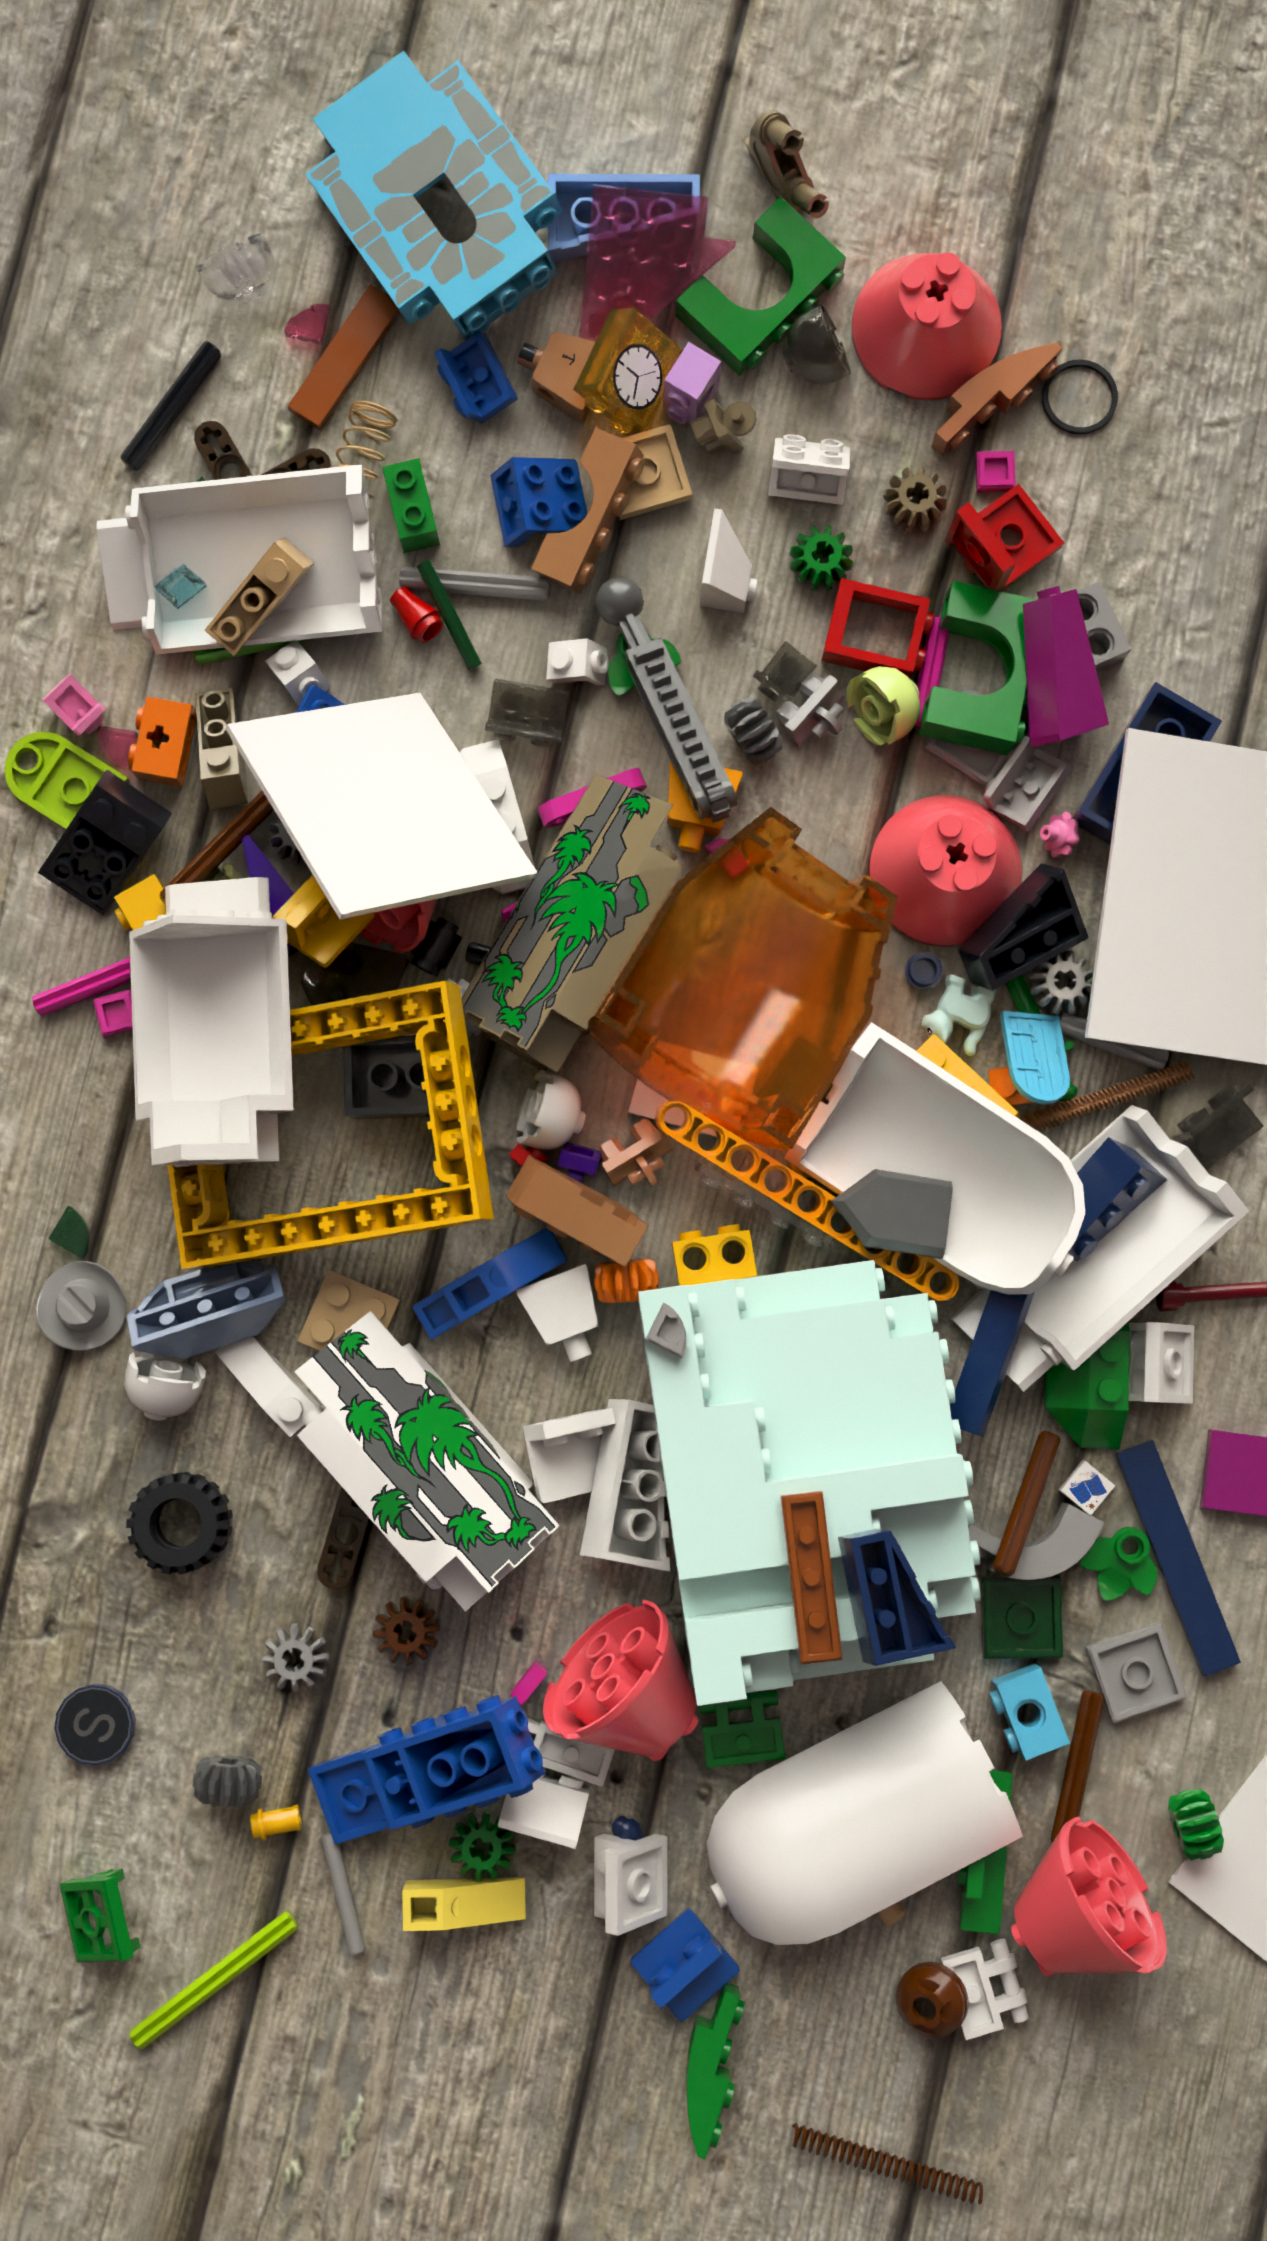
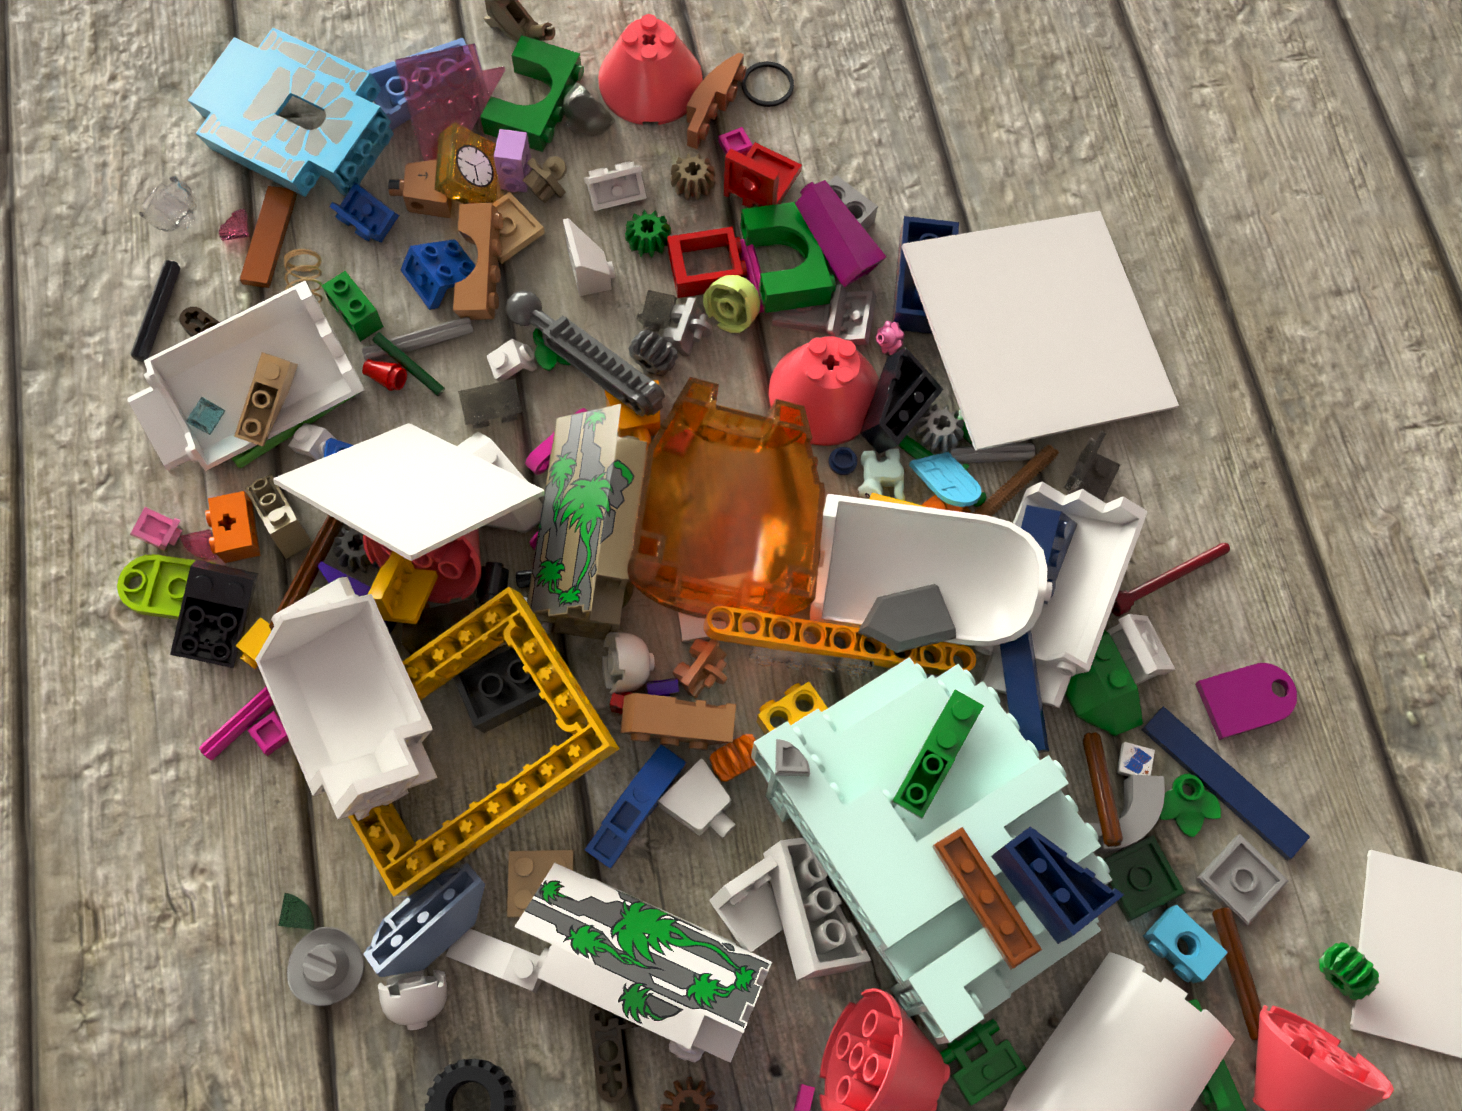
camera: 25 degrees left, 15 degrees down
none -> green slope [892,689,984,819]

